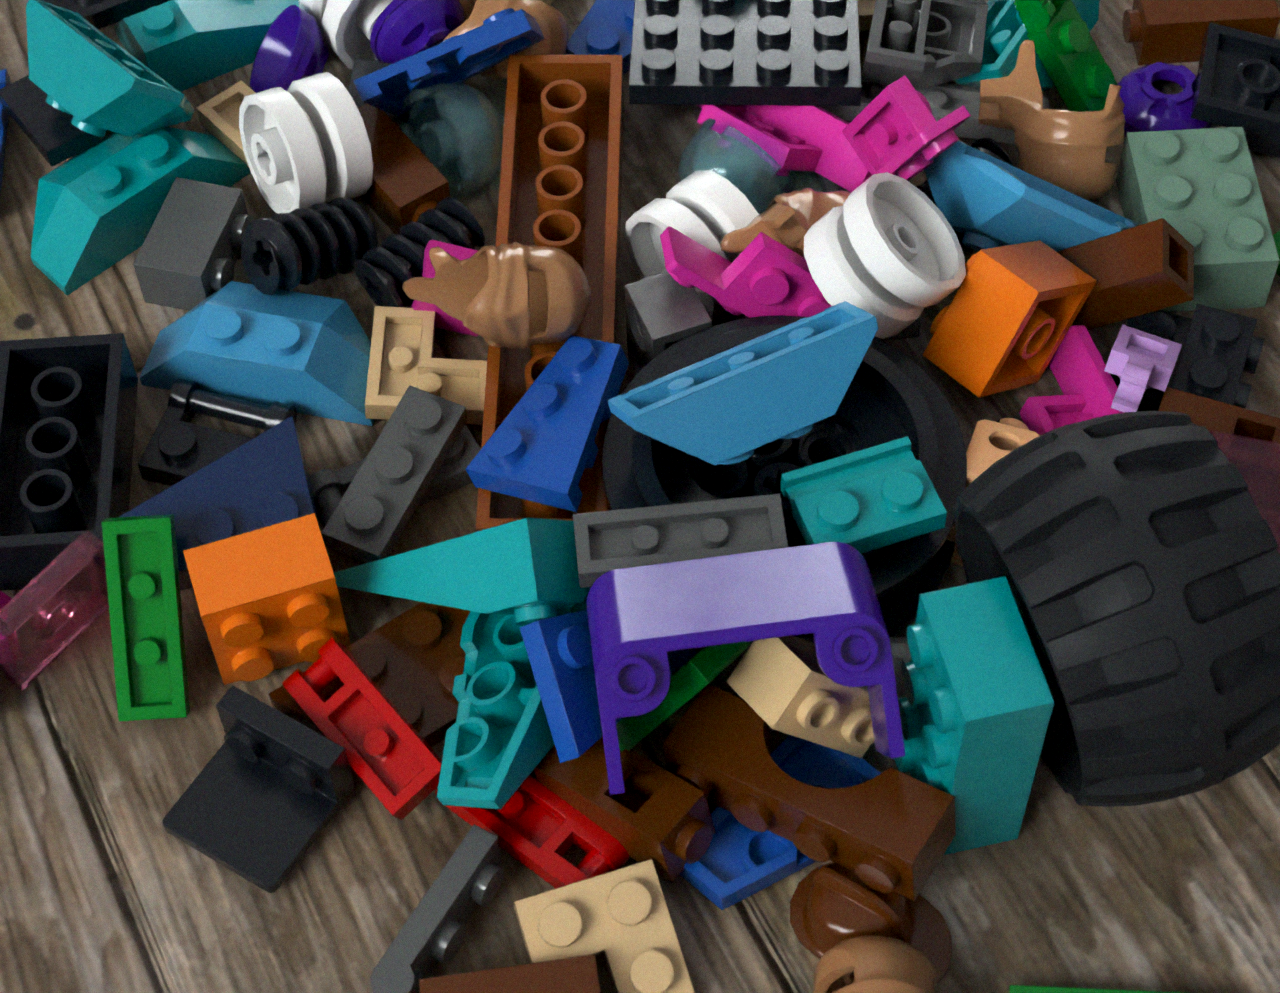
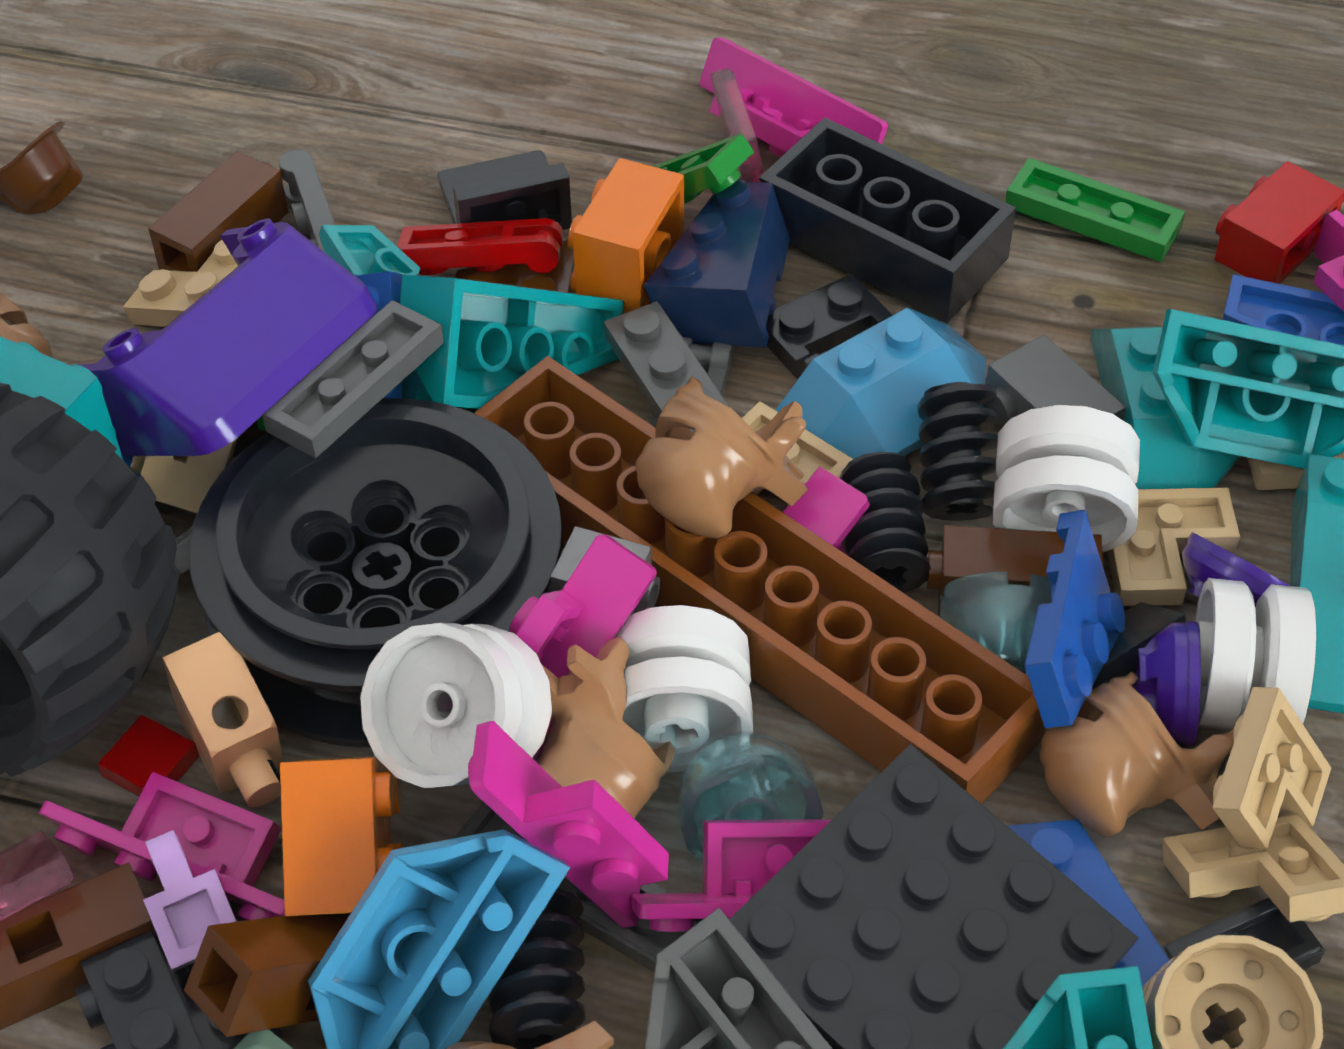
camera: 130 degrees right, 5 degrees down
blue wing [465,335,629,512] -> none
dark azure wedge [607,301,878,466] -> none
teal plate [781,436,947,554] -> none

